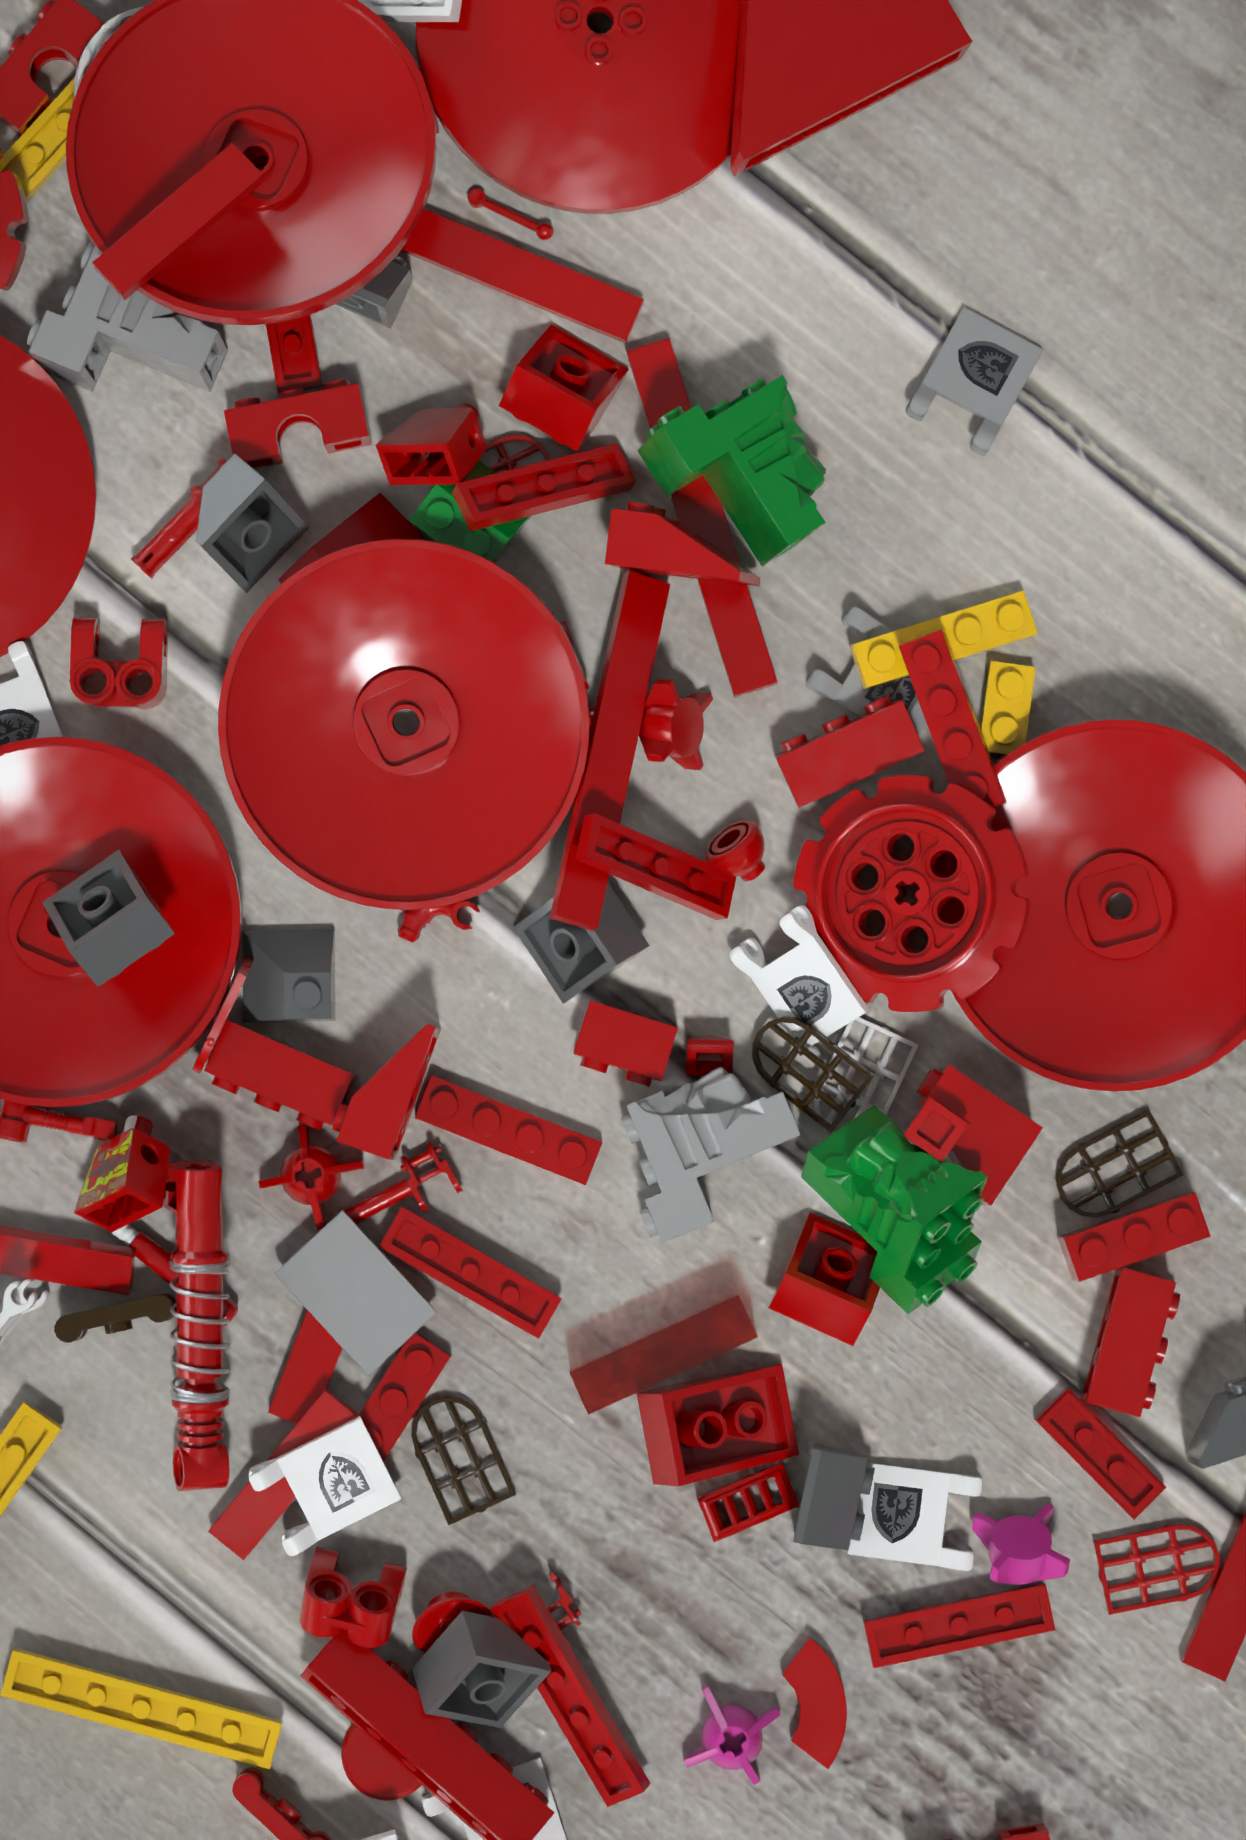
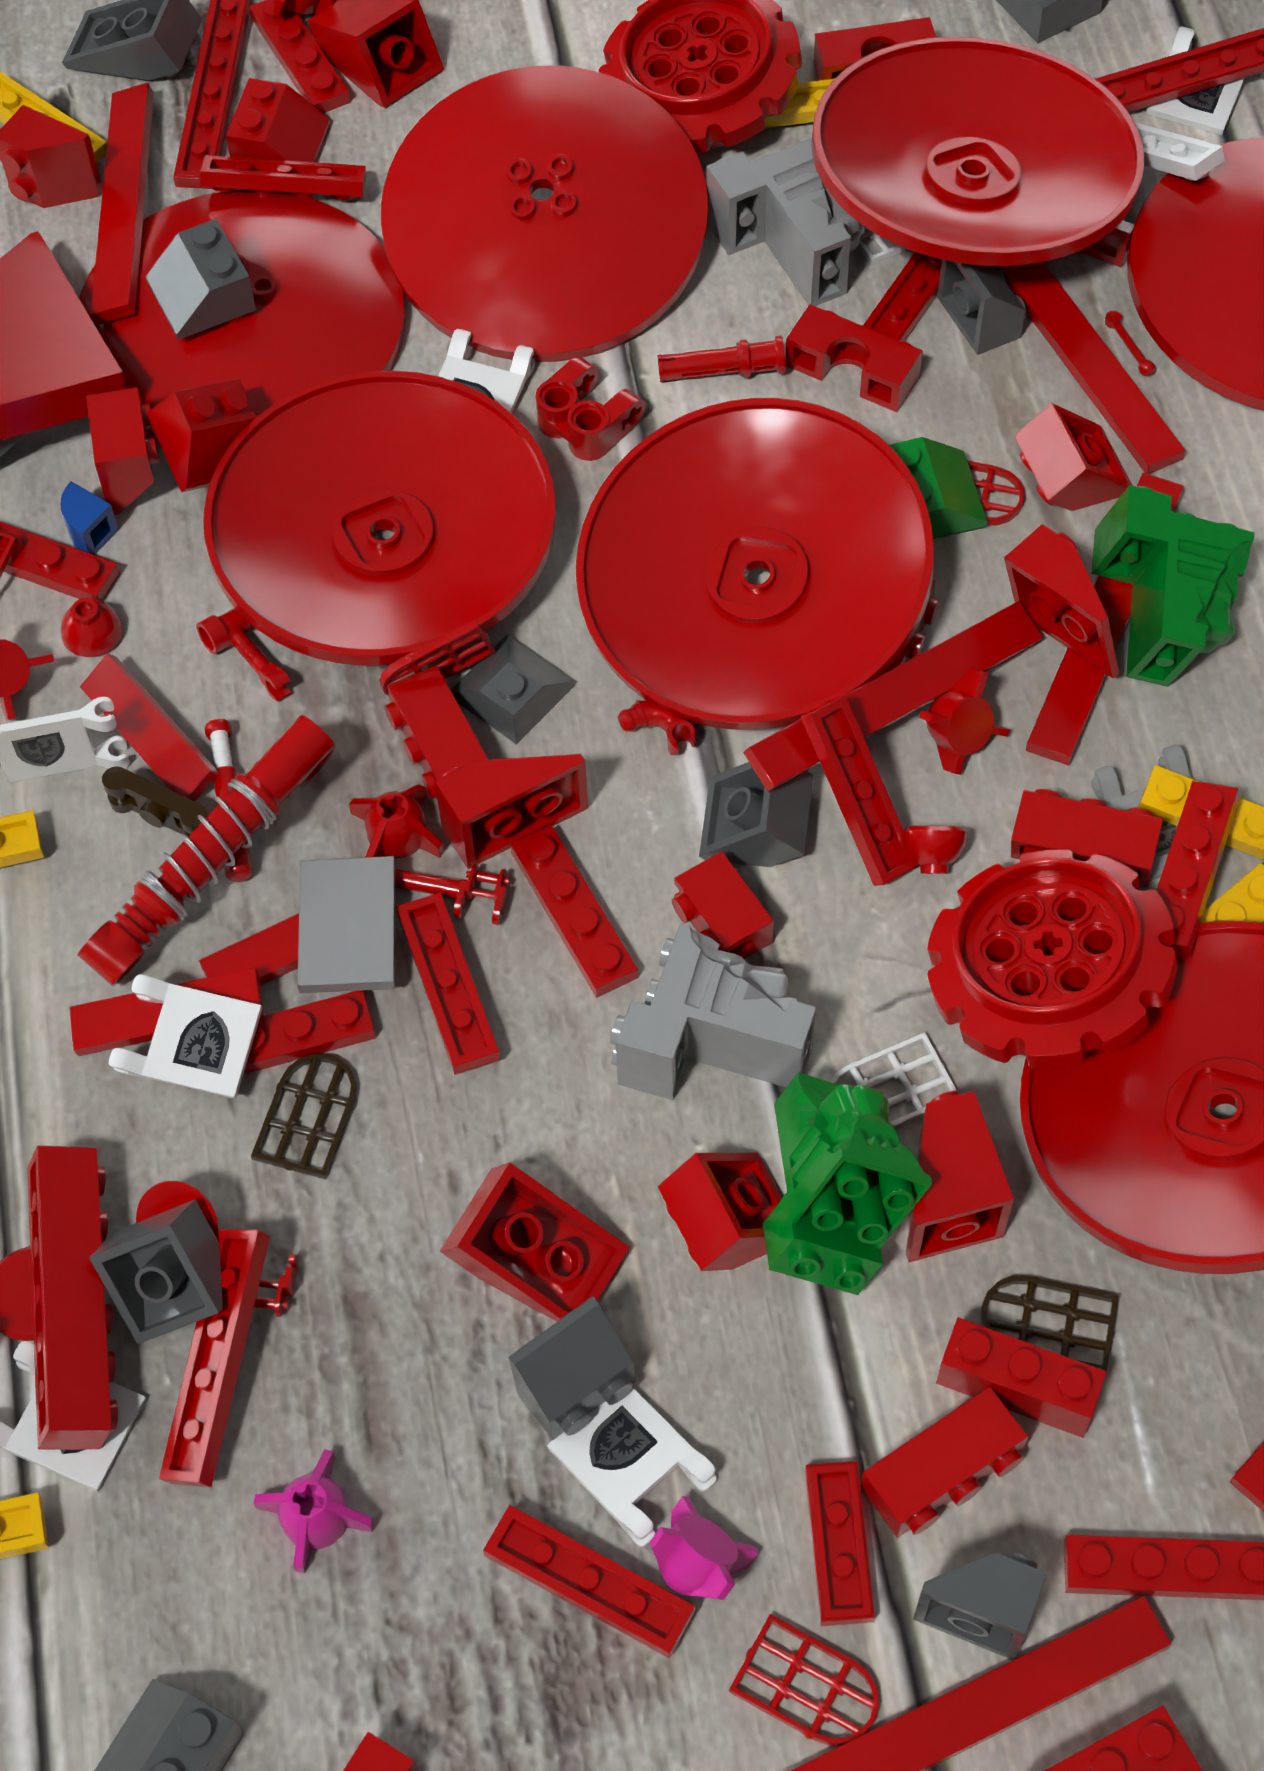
camera: 40 degrees right, 25 degrees down
dark grey slope [42,850,175,987] -> none
red torso [74,1116,170,1232] -> none
red tile [92,143,265,301] -> none
dark grey slope [196,454,309,593] -> none
red piece [299,1546,407,1648] -> none
red torso [375,403,486,485] -> none
red plate [452,443,636,531] -> none
clear red brick [569,1293,758,1415] -> none
red slope [686,1035,734,1076] -> none
red slope [696,1462,799,1542] -> none
white flag [730,905,870,1048] -> none
dark brown window [752,1016,875,1133] -> none
red tile [782,1636,847,1769] -> none
red plate [903,1095,970,1162] -> none

